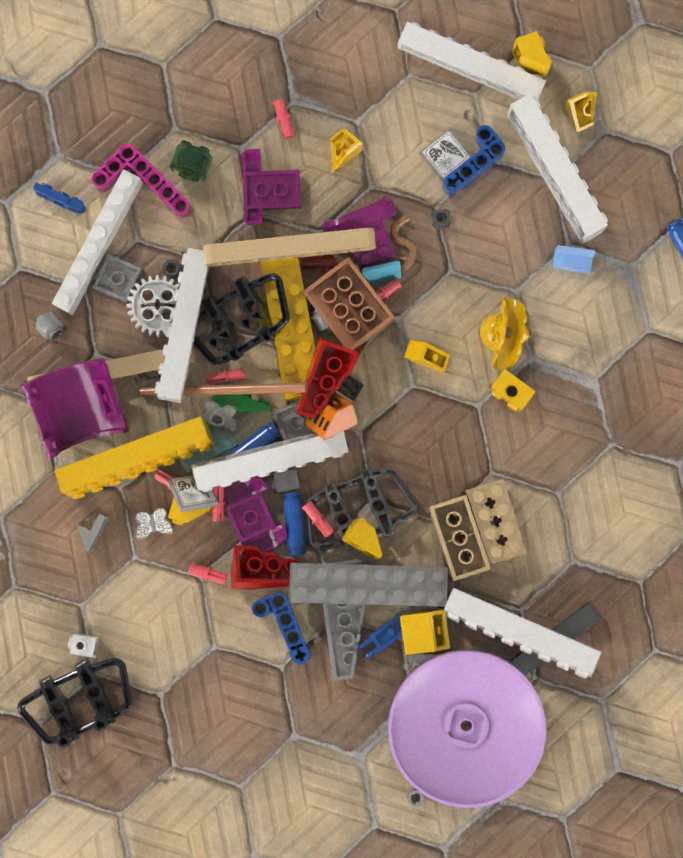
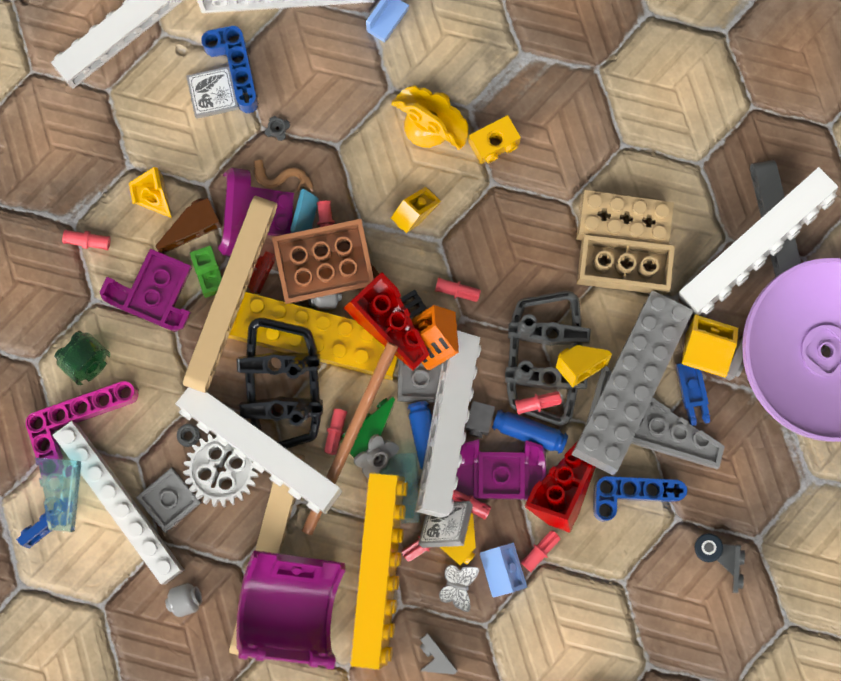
camera: 70 degrees left, 5 degrees down
none -> clear light blue wing [35,458,81,532]
none -> reddish brown slope [156,198,222,254]
none -> bright green slope [190,246,222,298]
none -> coral axle [435,277,481,302]
none -> light blue panel [480,543,527,597]
none -> plate [695,533,745,593]

